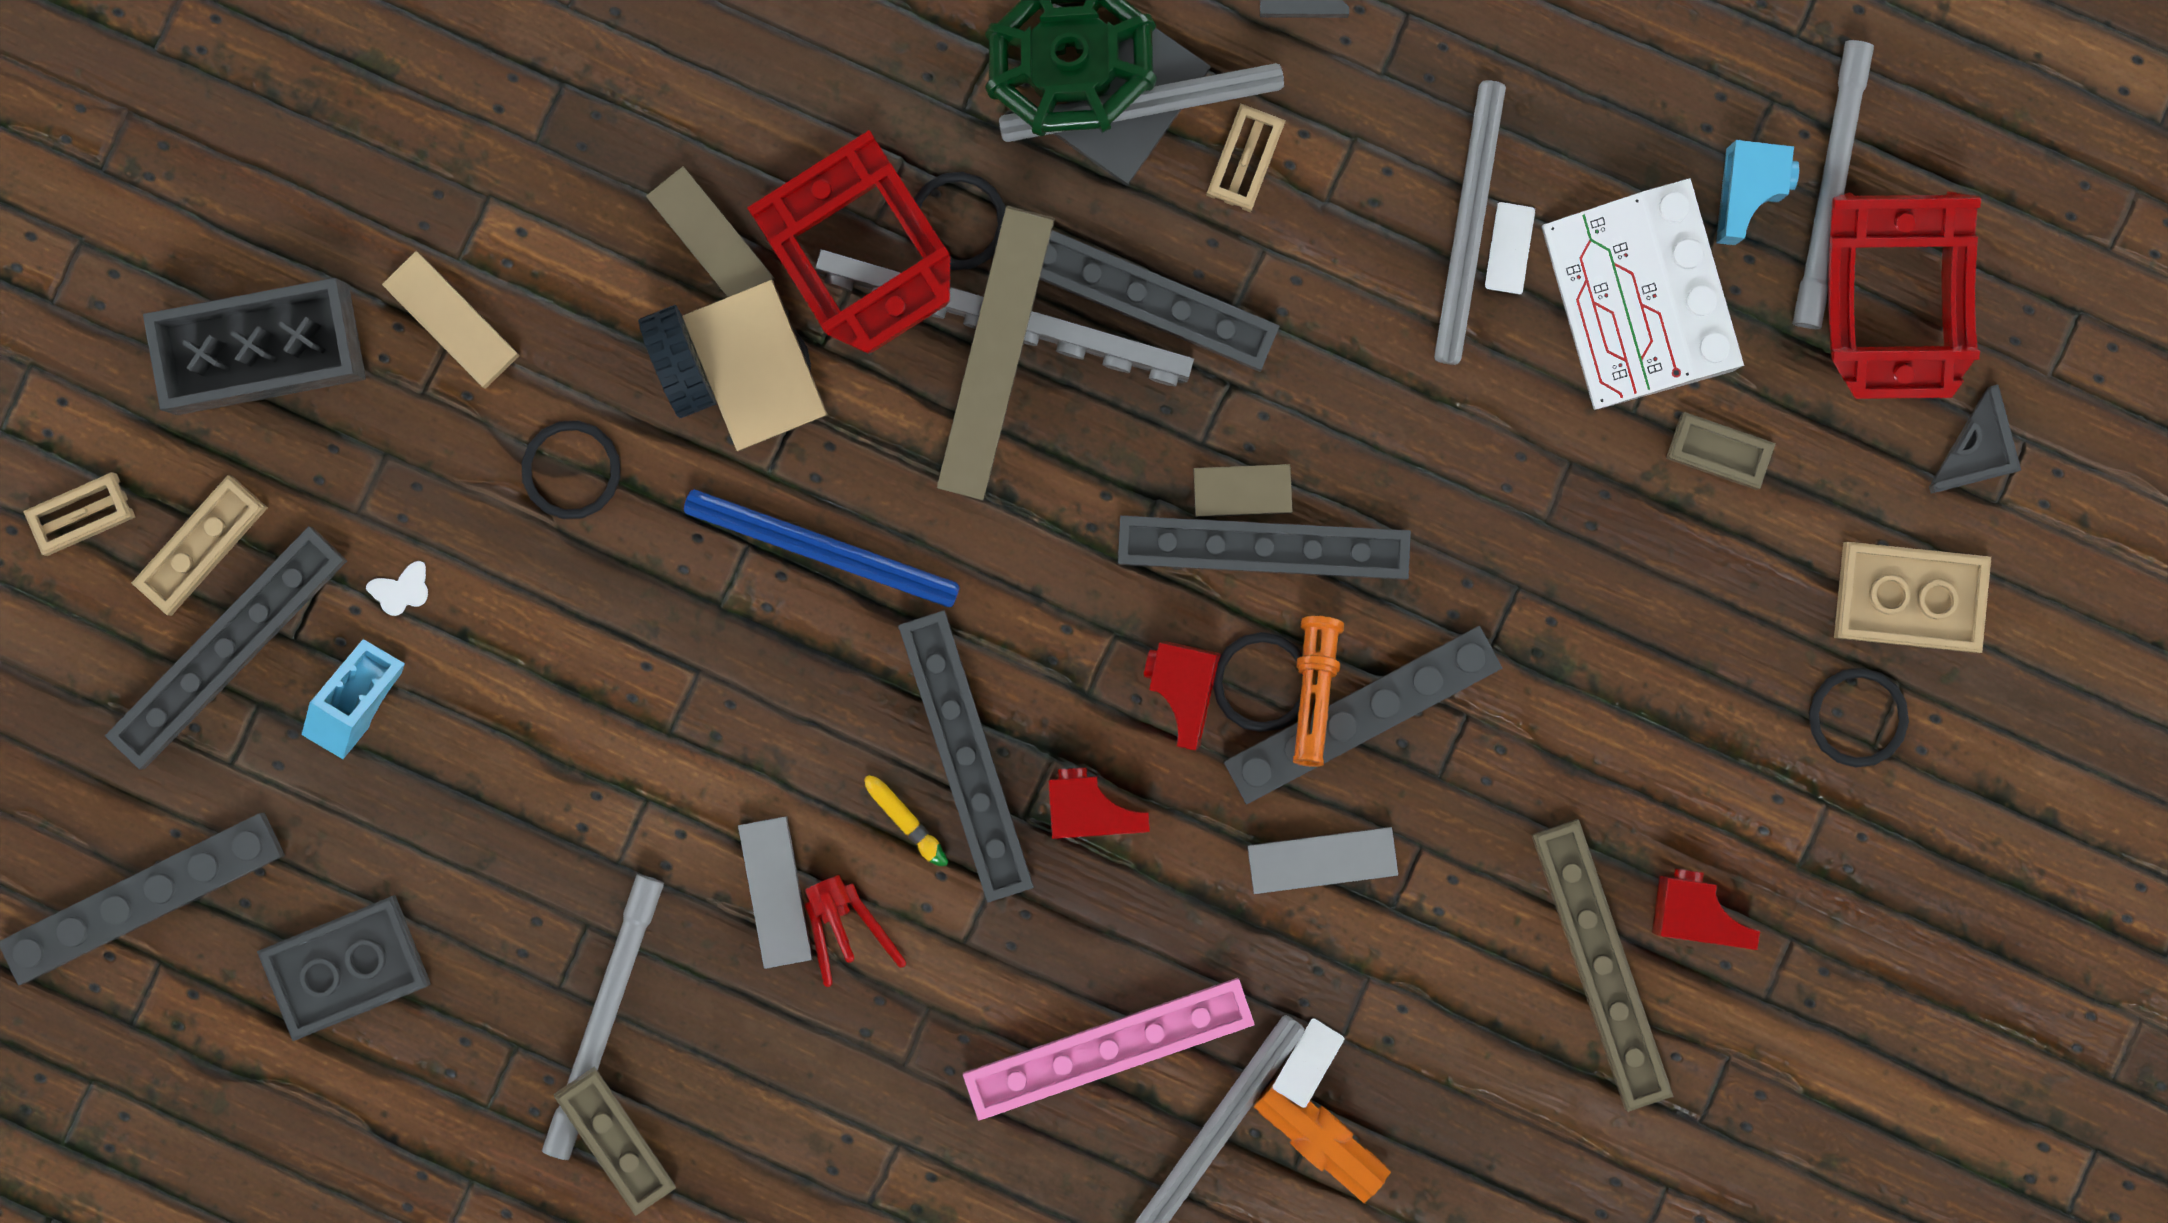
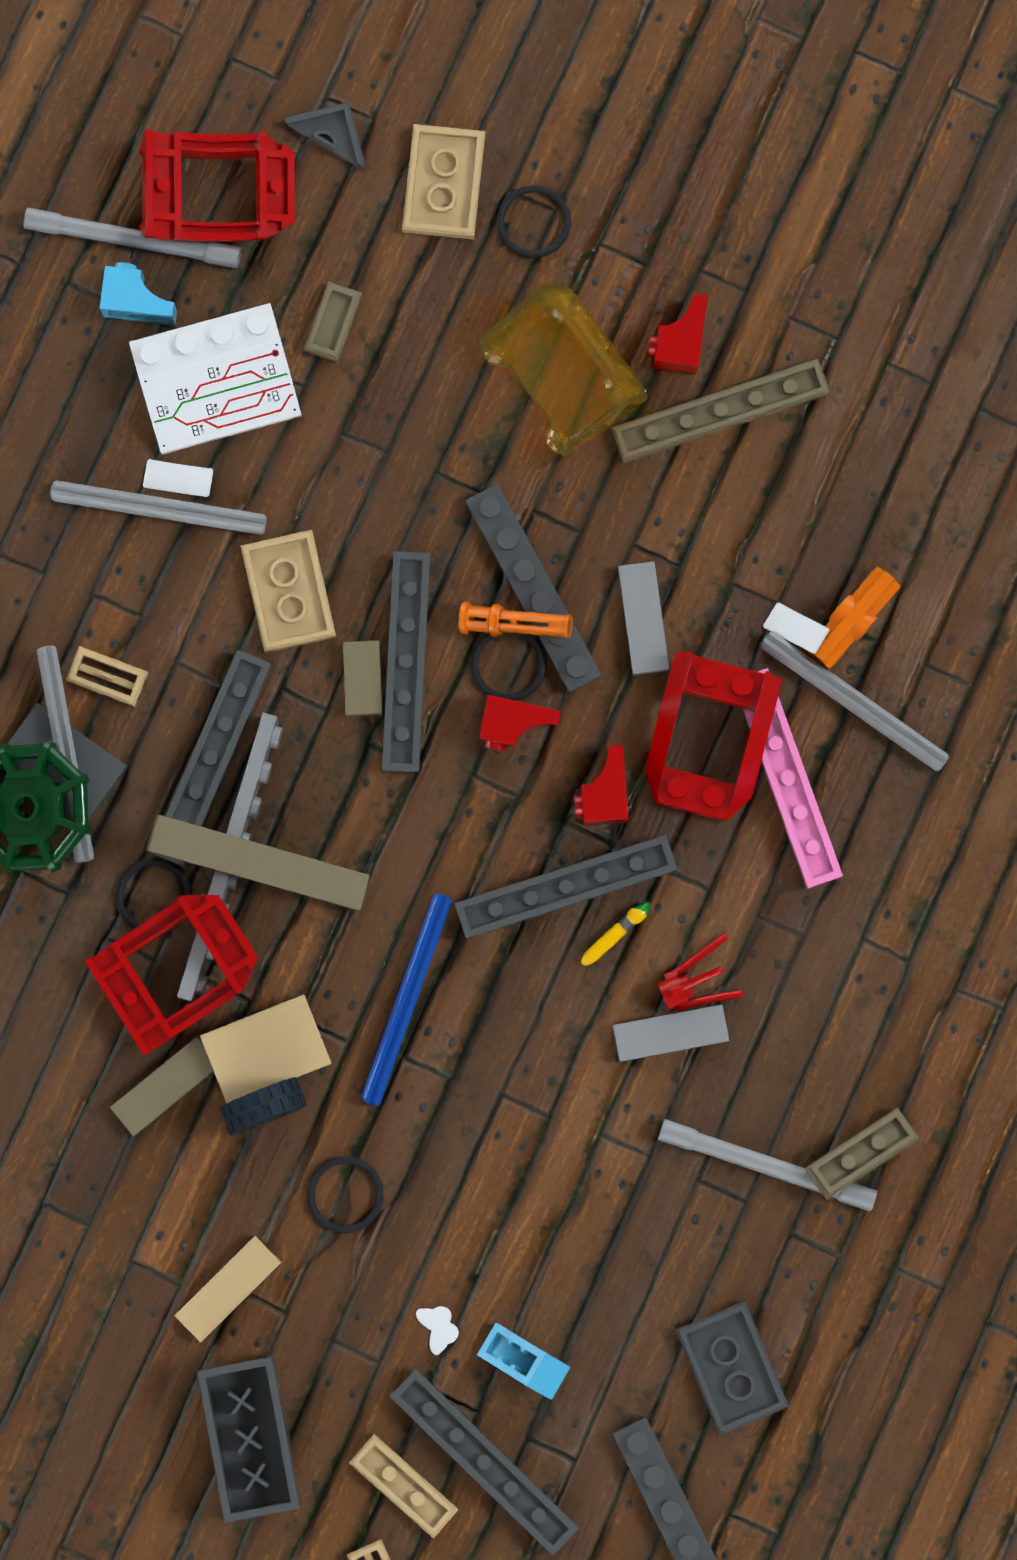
camera: 90 degrees left, 5 degrees down
none -> tan tile [241,530,336,653]
none -> clear yellow windscreen [478,284,648,456]
none -> red wedge [644,652,782,822]

